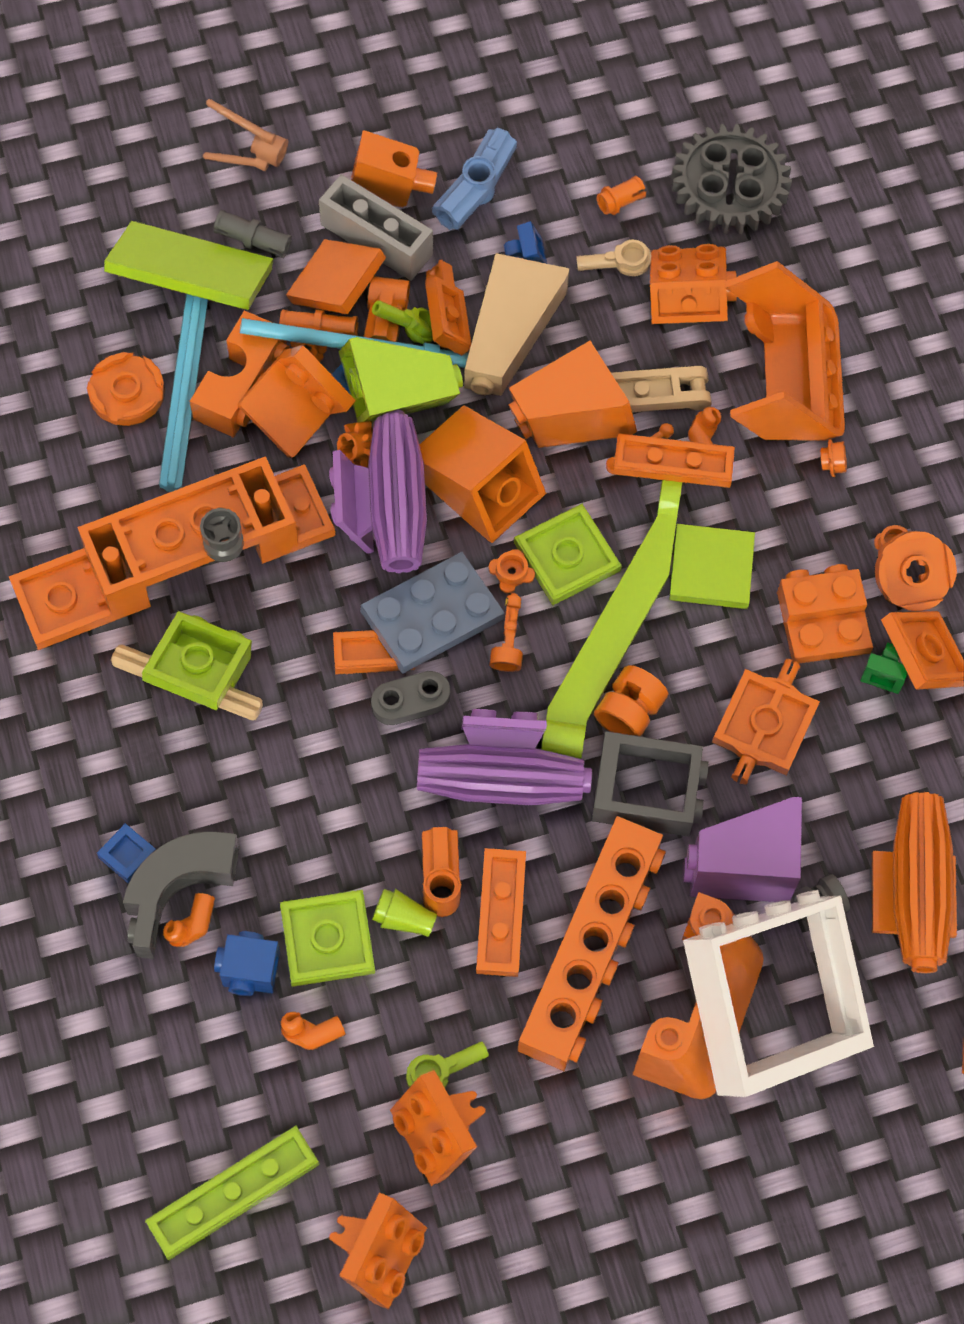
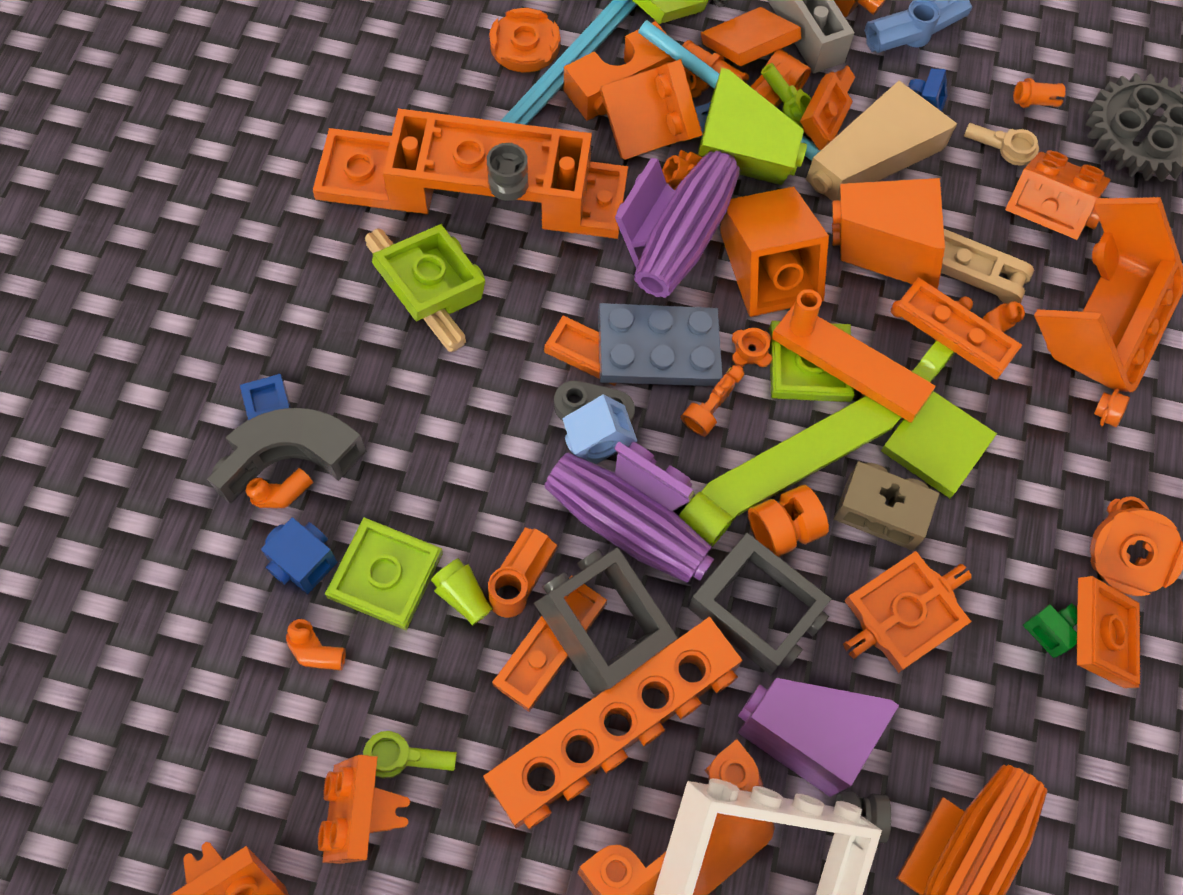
camera: 30 degrees right, 0 degrees up
lime tile [145,1126,319,1261] -> none
orange plate [777,564,873,664] -> none
none -> dark grey window [534,547,678,694]
none -> light blue brick [562,394,637,464]
none -> orange piece [771,289,936,423]
none -> dark tan brick [833,461,940,551]

